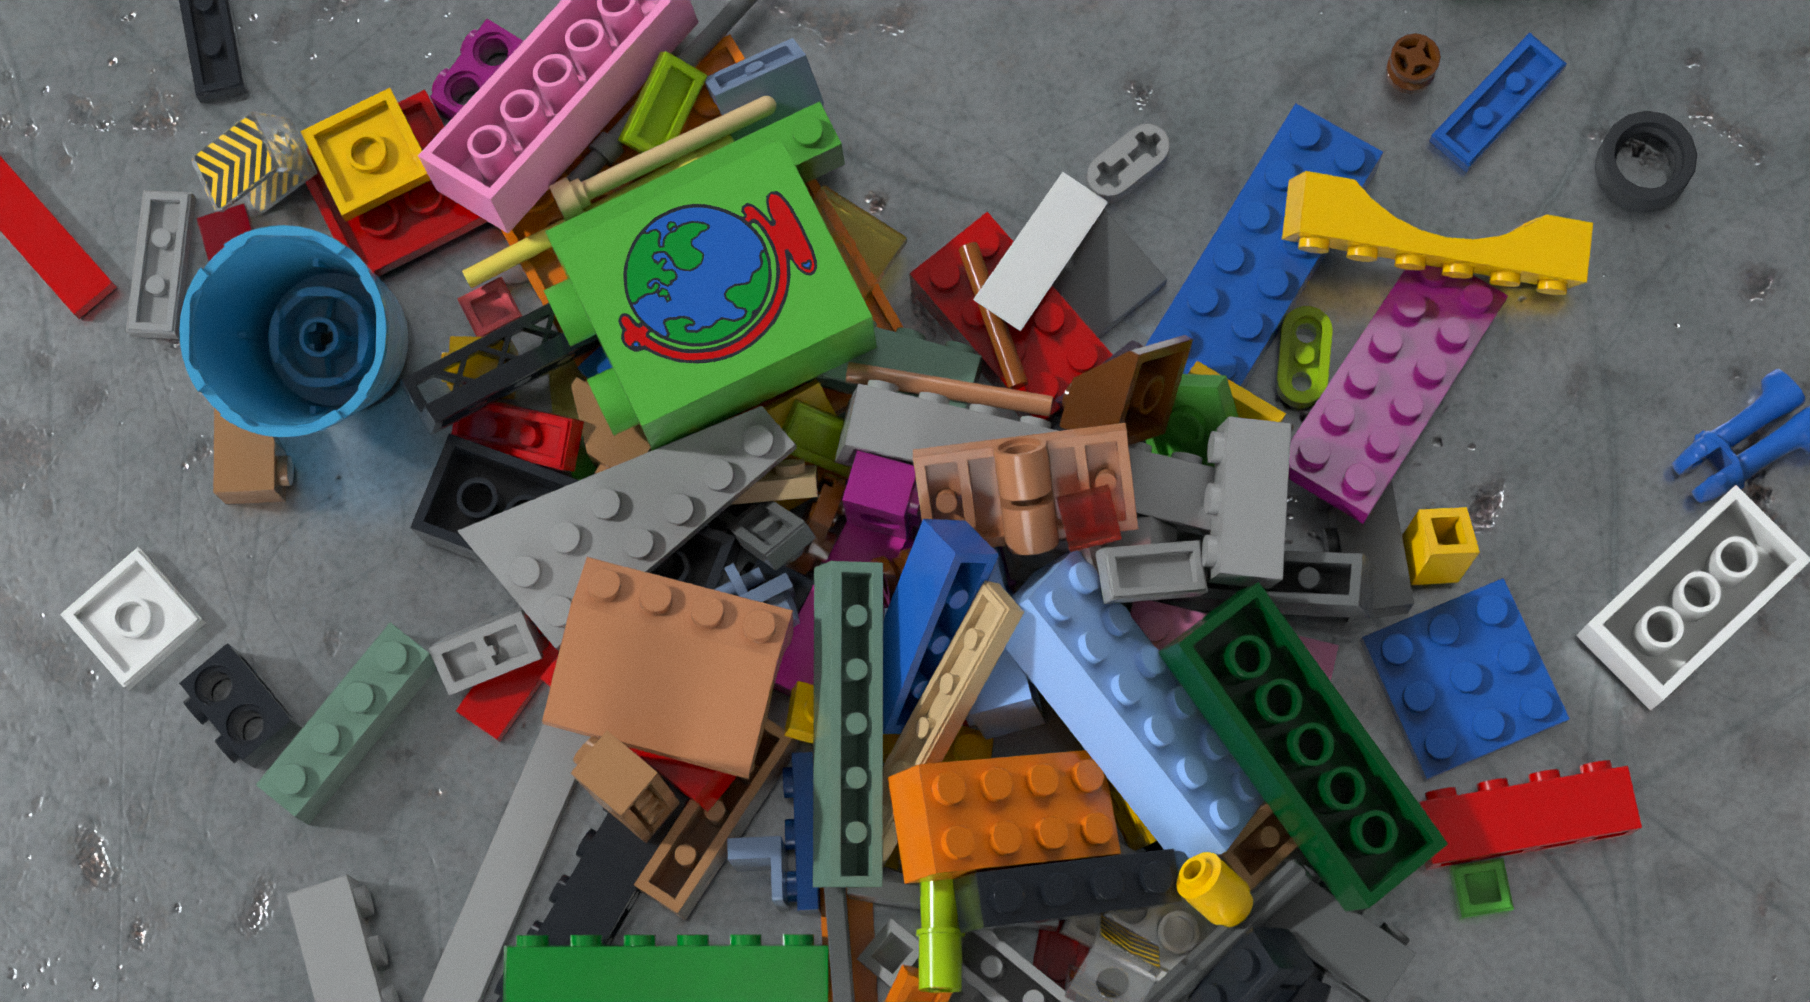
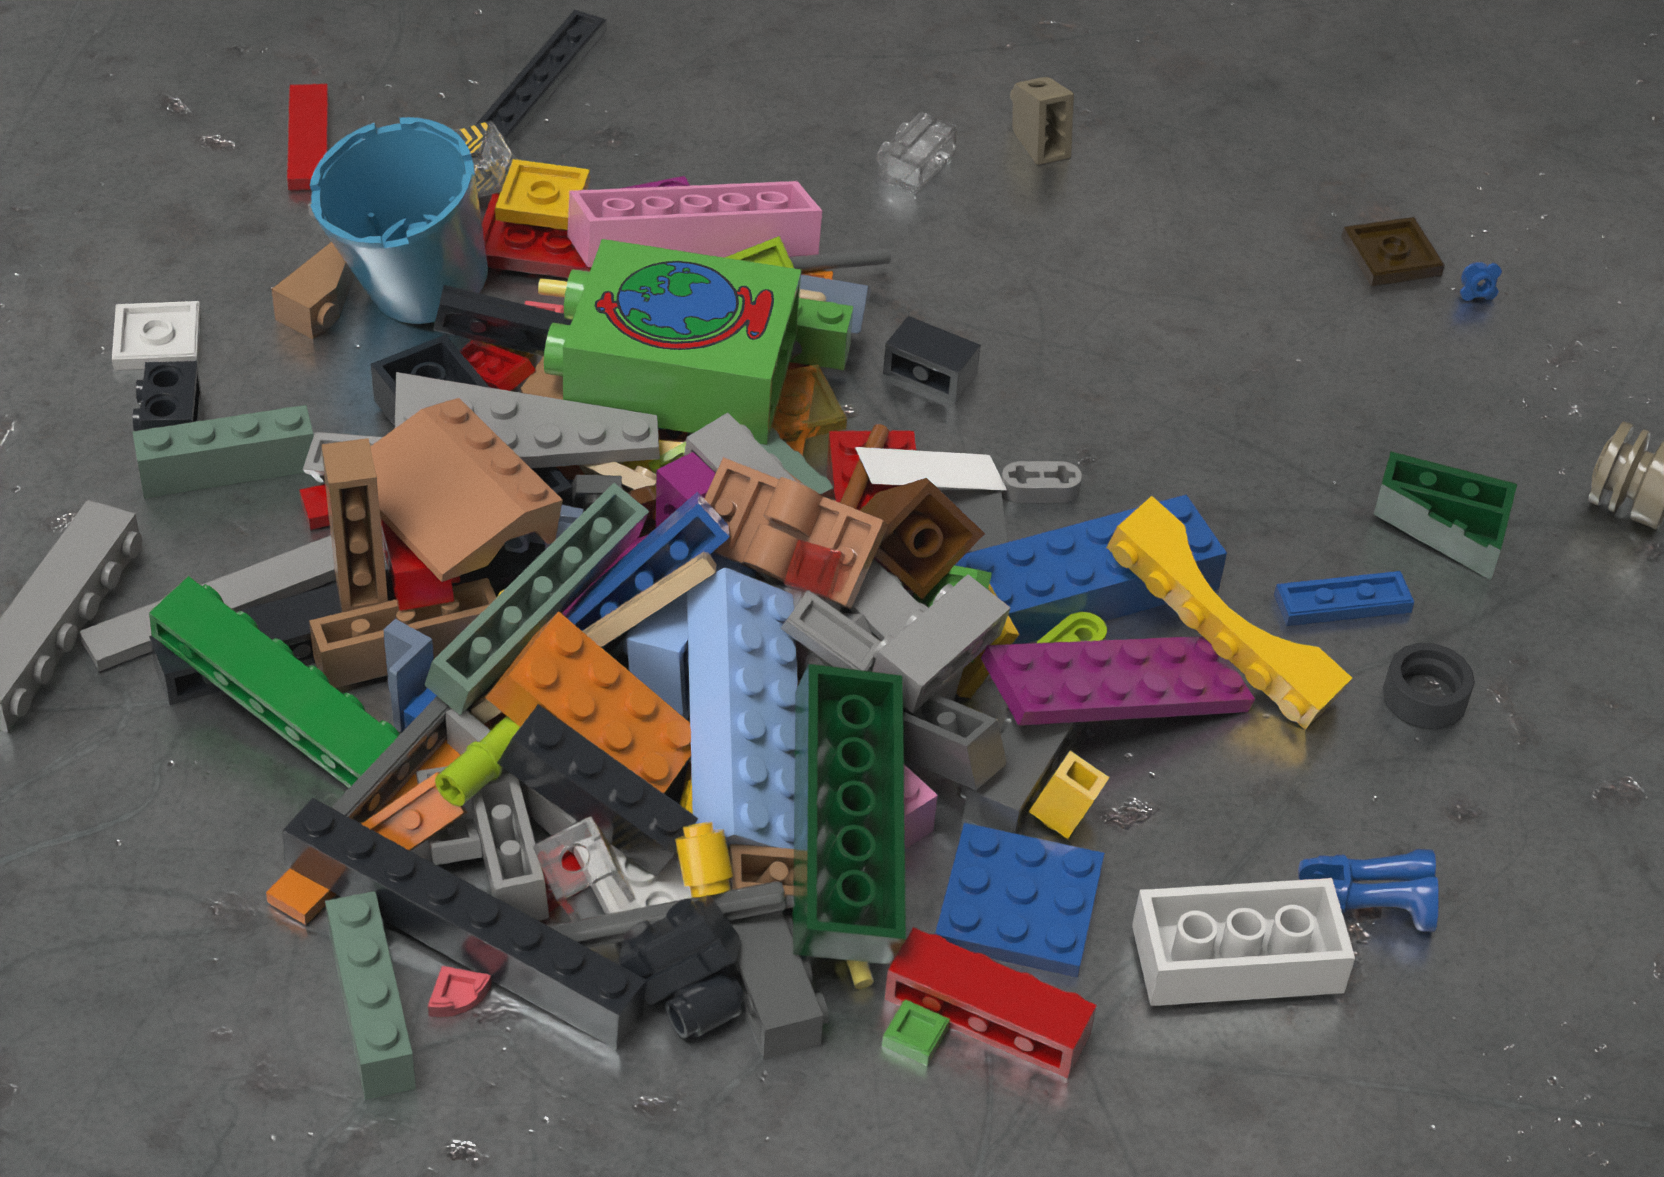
camera: 25 degrees right, 30 degrees down
reddish brown wheel [1386,33,1441,94] -> none
none -> black brick [883,316,981,403]

